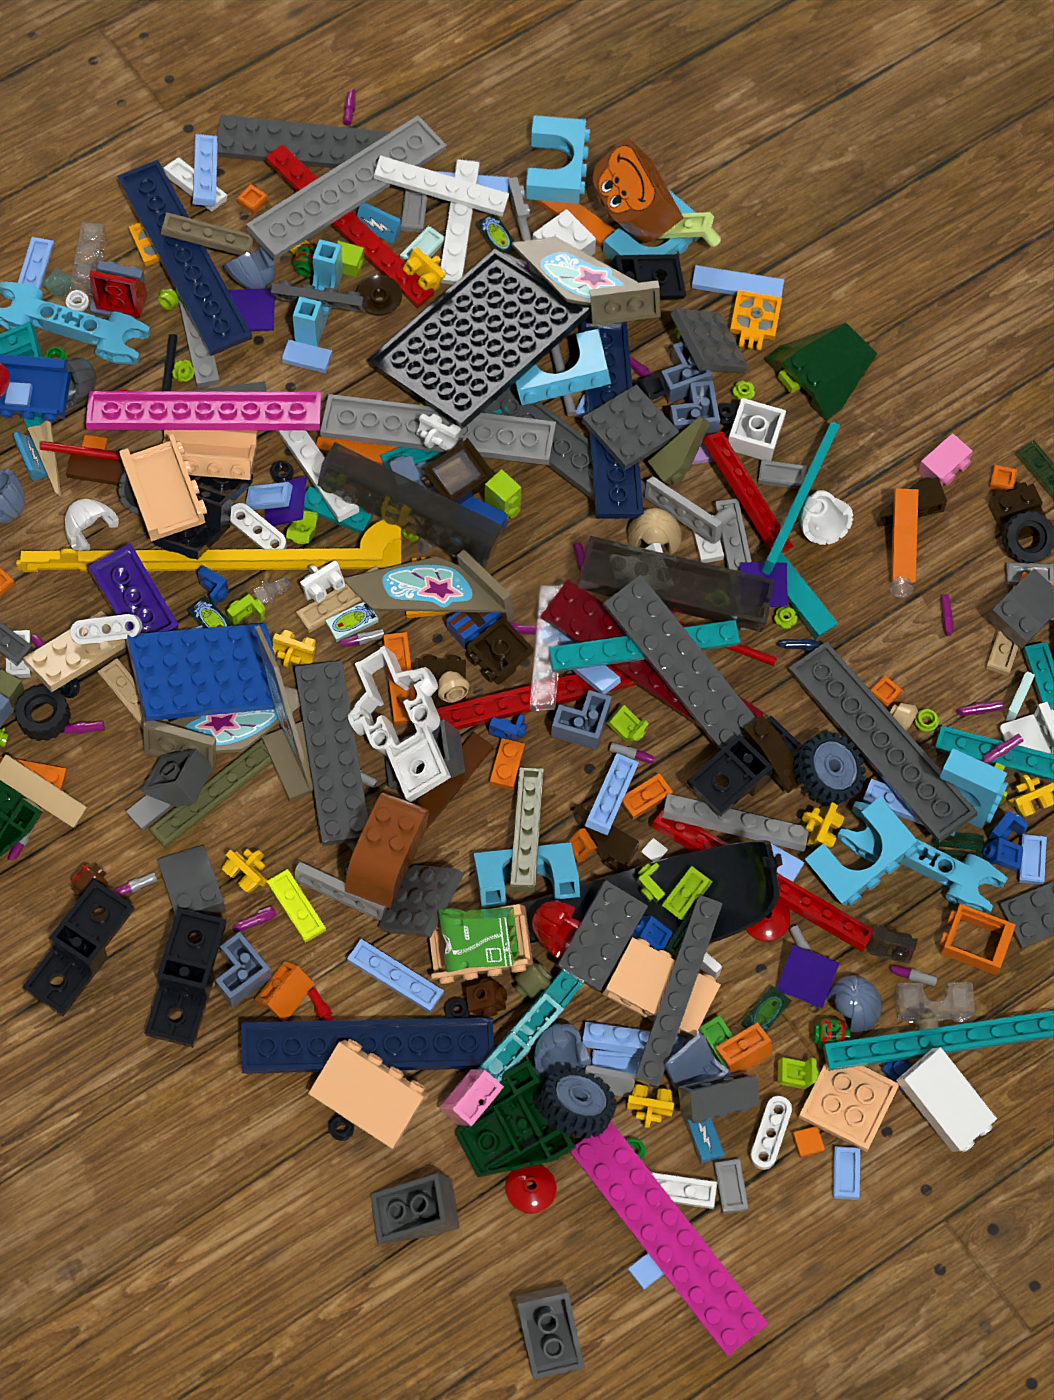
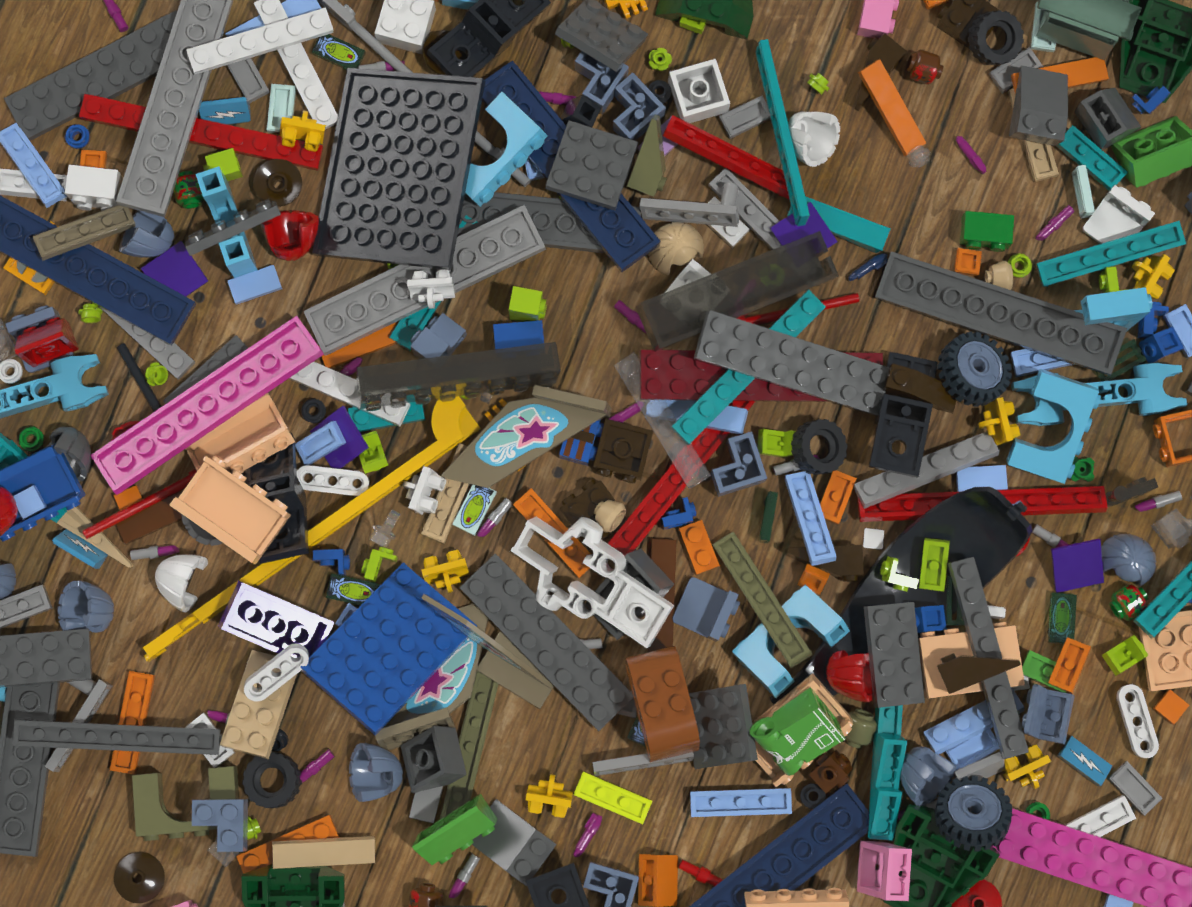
camera: 35 degrees left, 15 degrees up
tan tile [98,658,169,729] -> none
window [420,438,494,512] -> none
dark tan piece [512,237,661,326] -> none
dark grey brick [678,1071,760,1123] -> none
lime plate [774,607,798,629] -> none
magenta piece [984,733,1024,764] -> none
none -> blue plate [65,124,90,149]
none -> white brick [65,165,123,211]
none -> light grey piece [130,545,180,560]
none -> red hair [261,211,319,261]
none -> sand blue hair [349,743,403,802]
none -> bright green slope [412,794,497,865]
none -> sand blue bracket [673,578,740,642]
none -> clear green tile [759,491,778,544]
none -> black tyre [791,419,847,475]
none -> lime plate [807,73,830,95]
none -> reddish brown head [906,49,944,85]
none -> dark brown slope [937,653,1021,694]
none -> green brick [960,211,1014,252]
none -> green plate [1070,457,1094,482]

